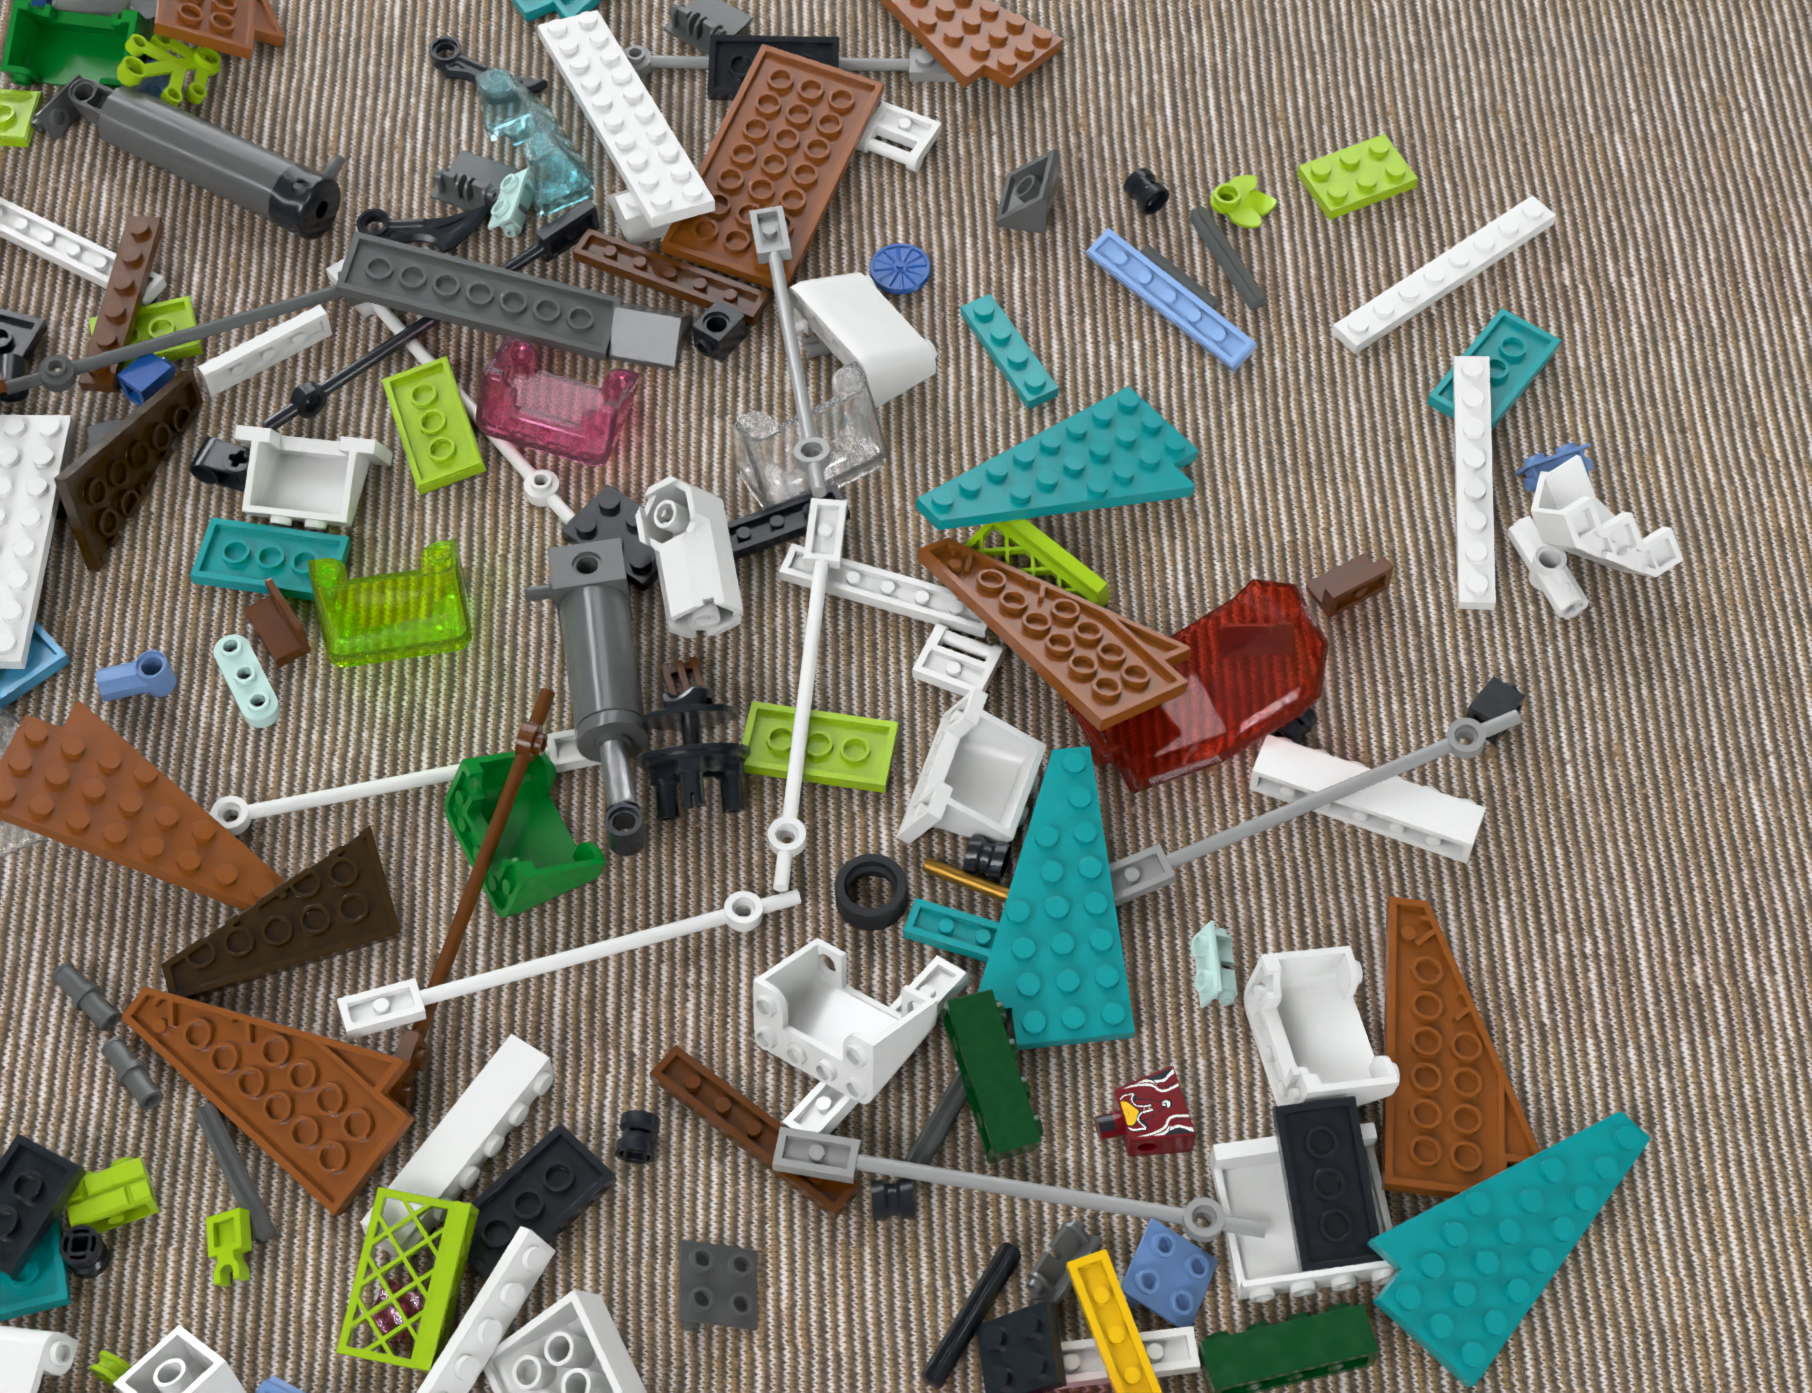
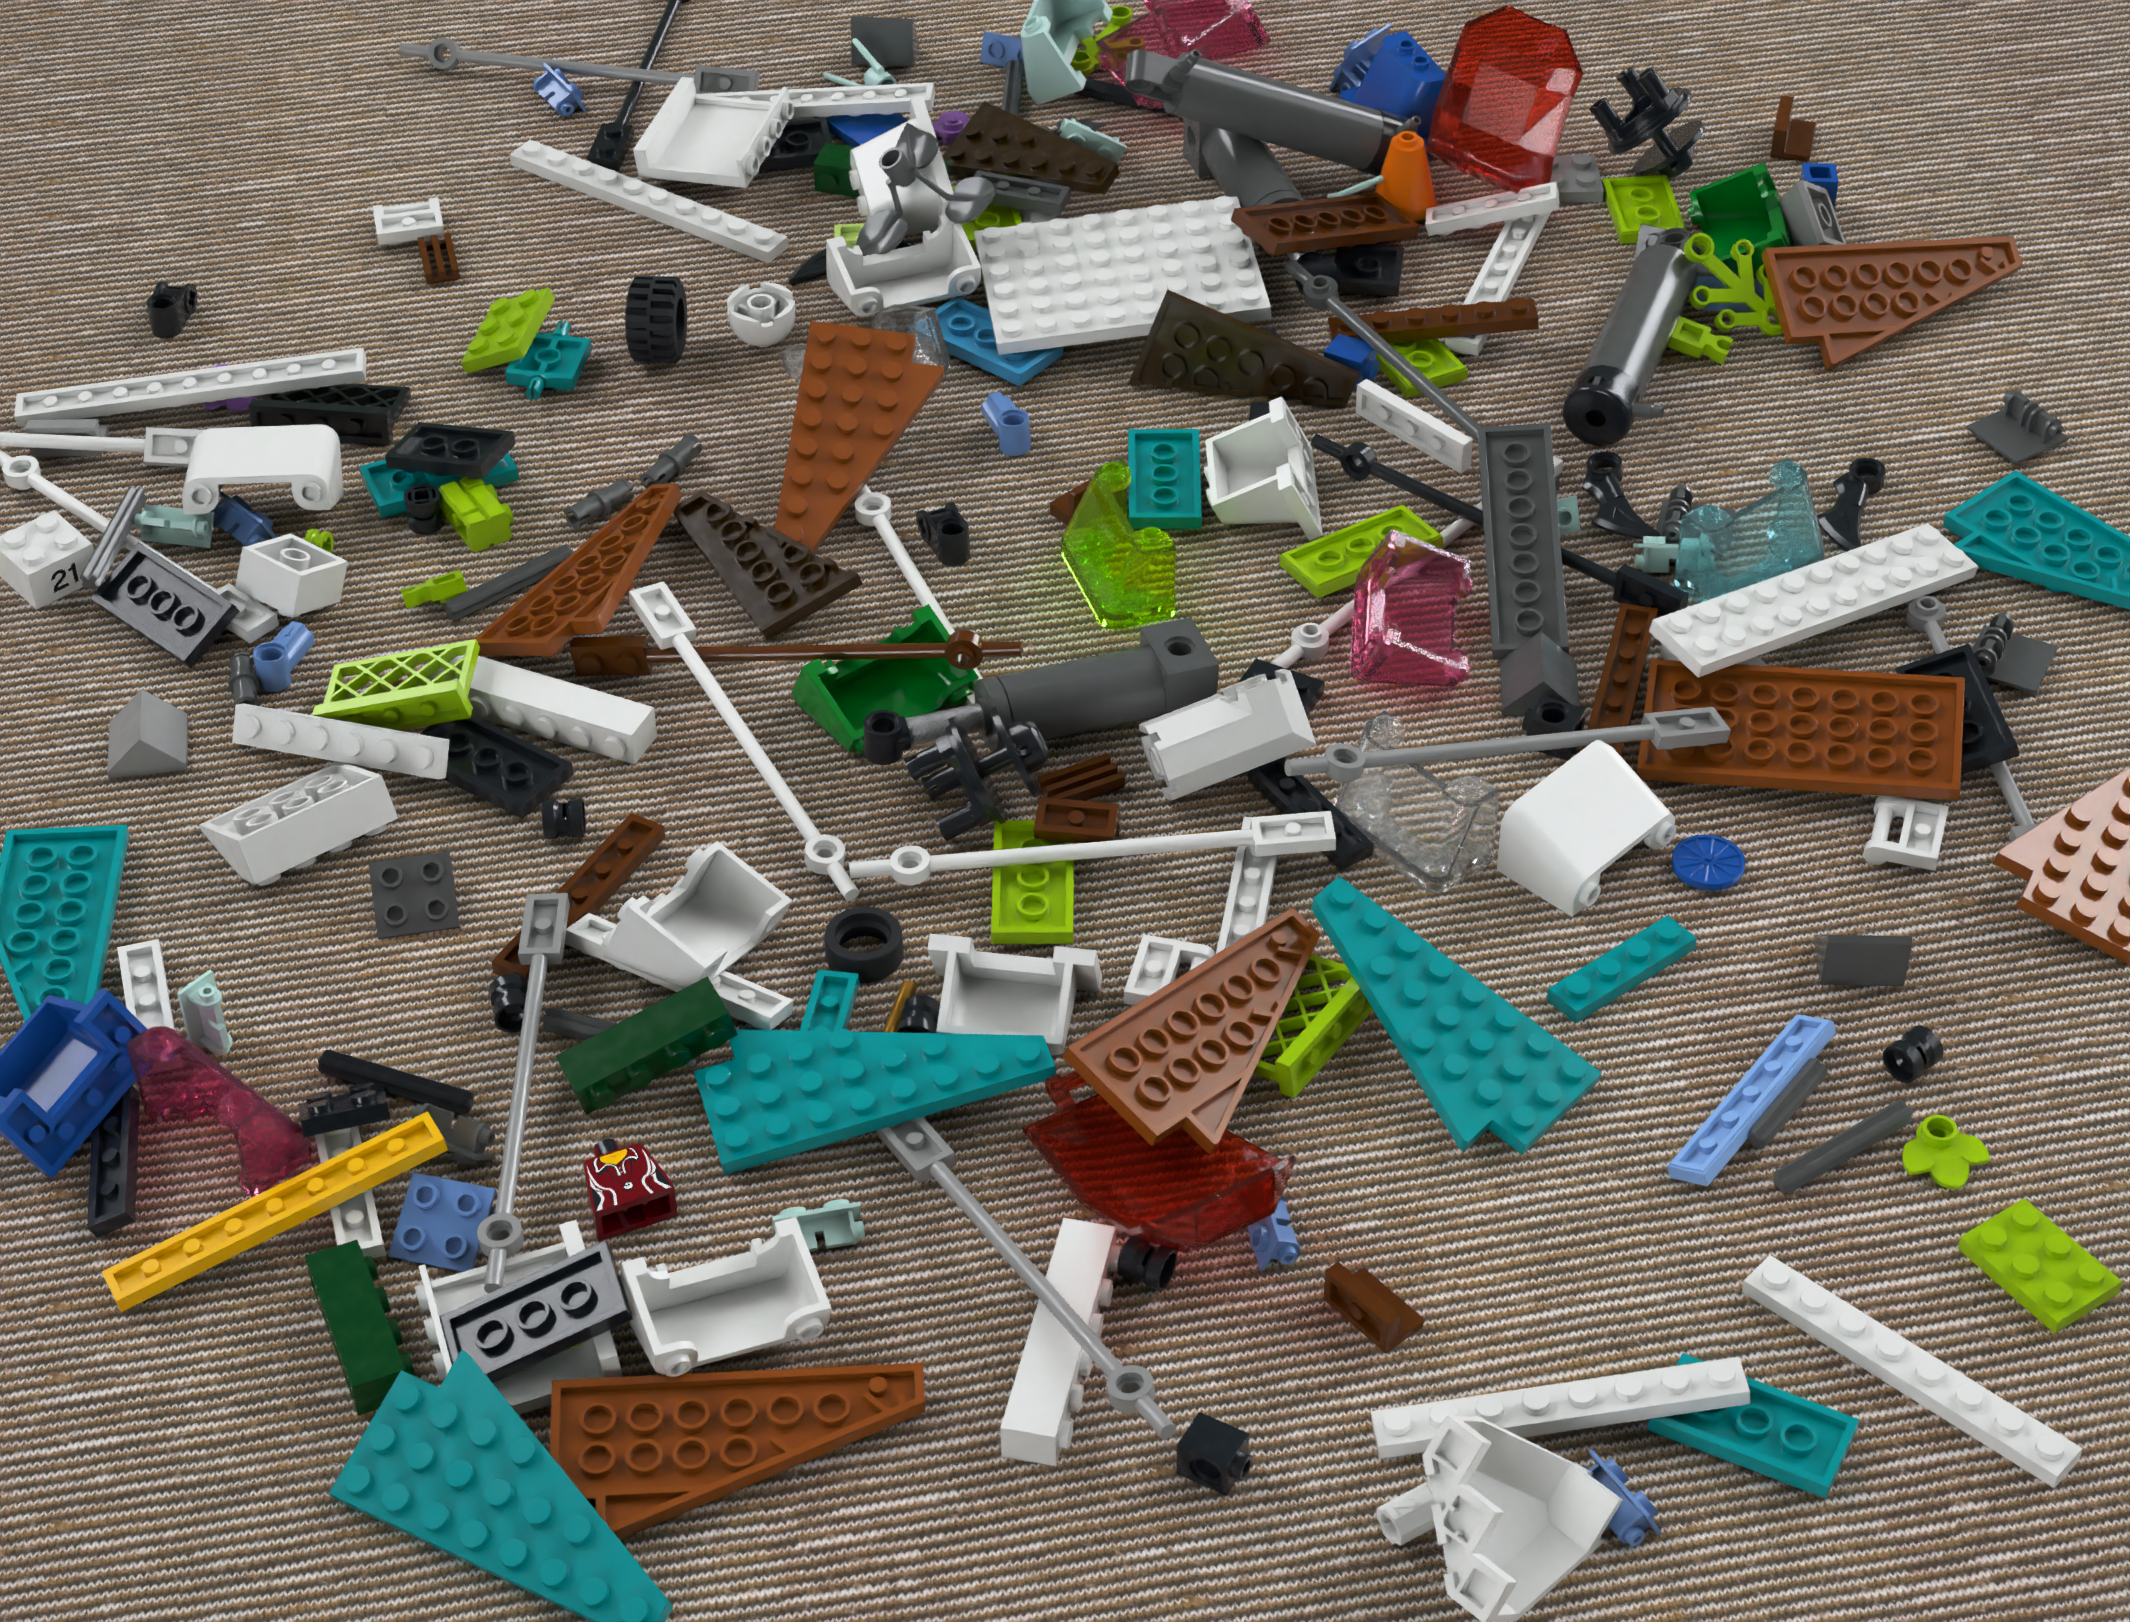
camera: 80 degrees right, 15 degrees down
light aqua plate [213,634,281,728] -> none
none -> black piece [916,502,970,566]
none -> reddish brown panel [1034,797,1120,843]
none -> lime plate [1667,316,1733,365]

